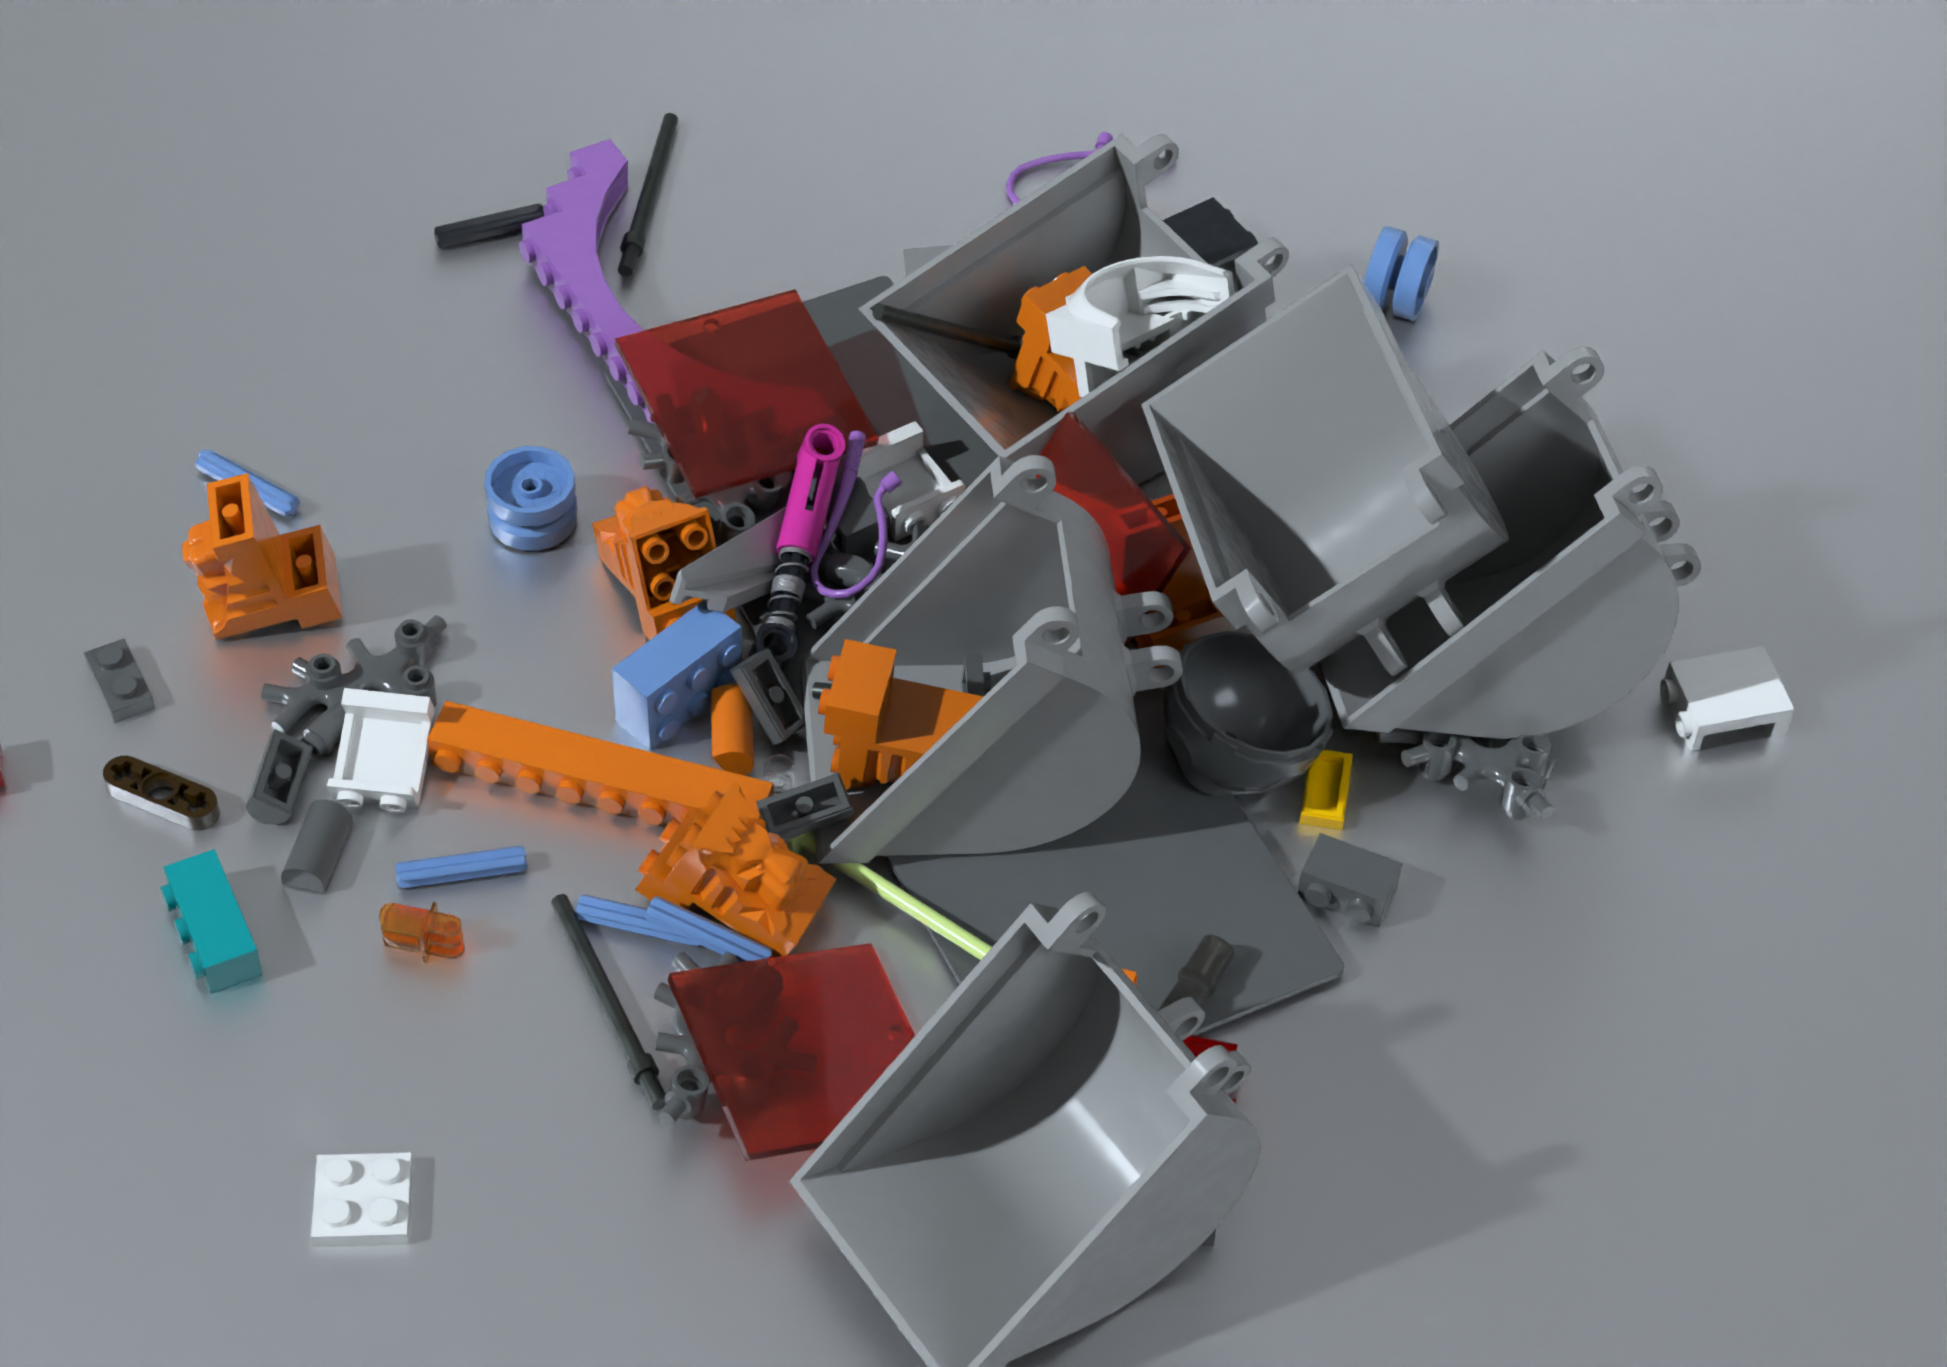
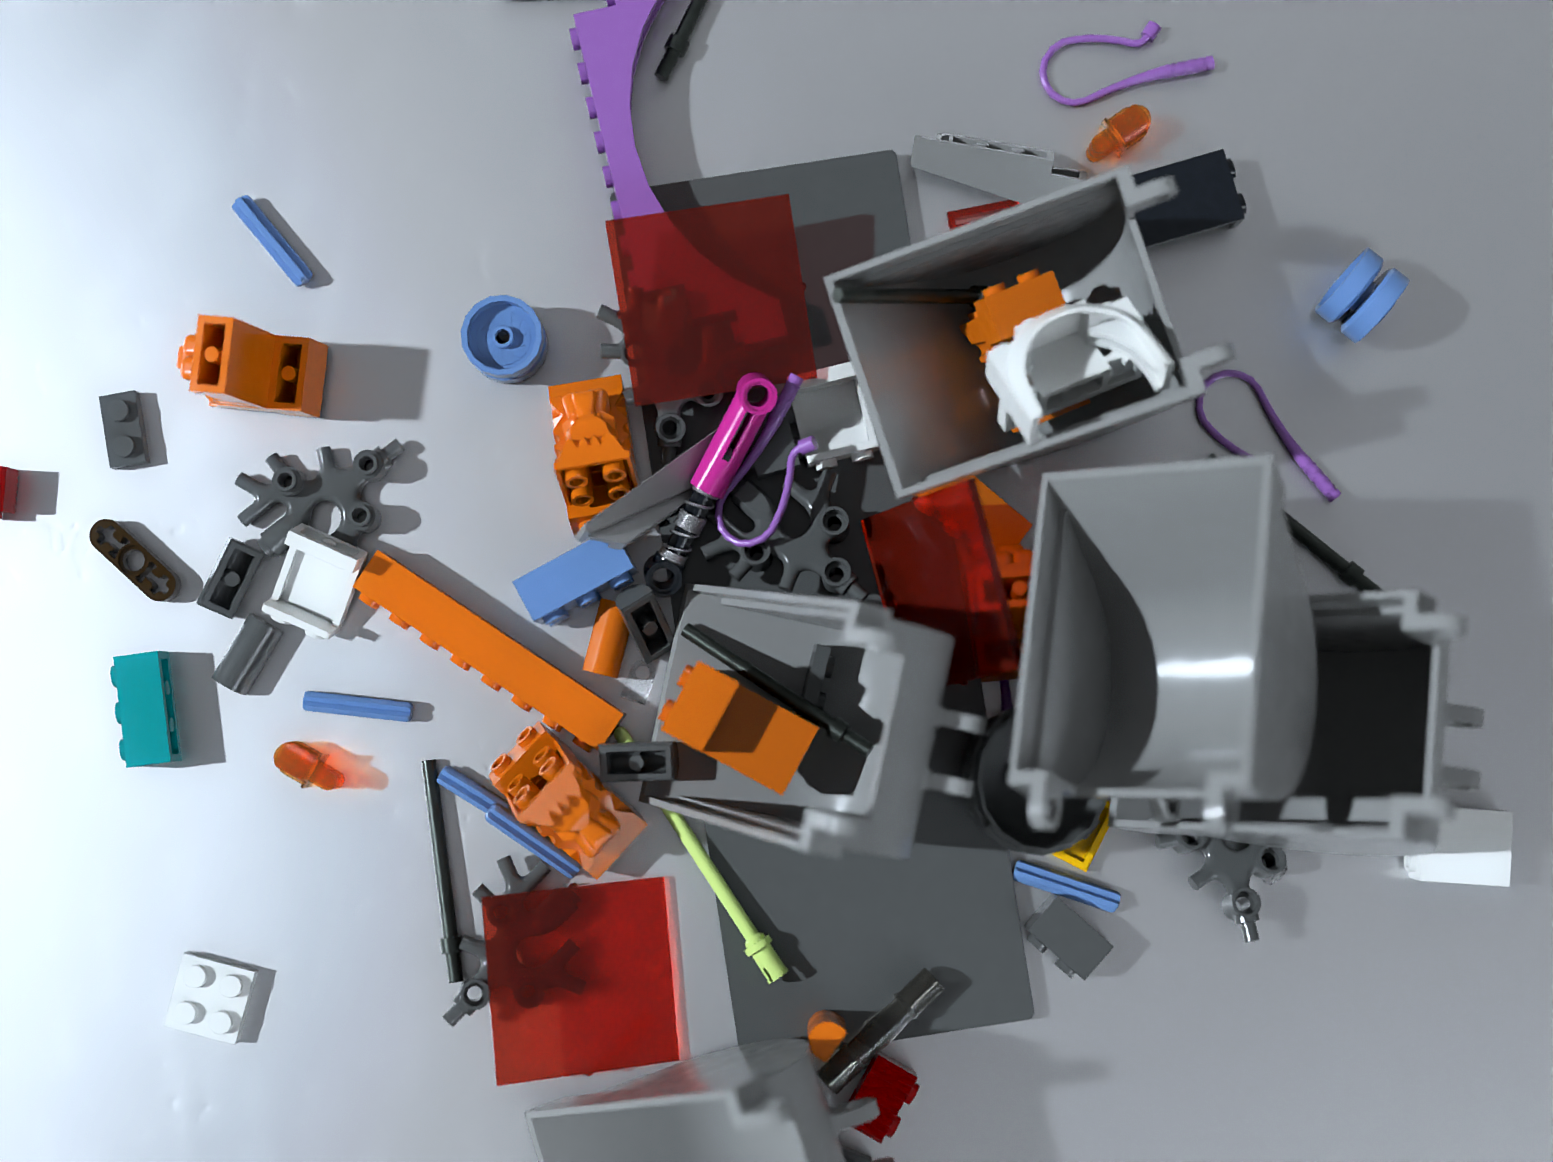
camera: 20 degrees right, 35 degrees up
none -> medium blue axle [1012,860,1121,913]

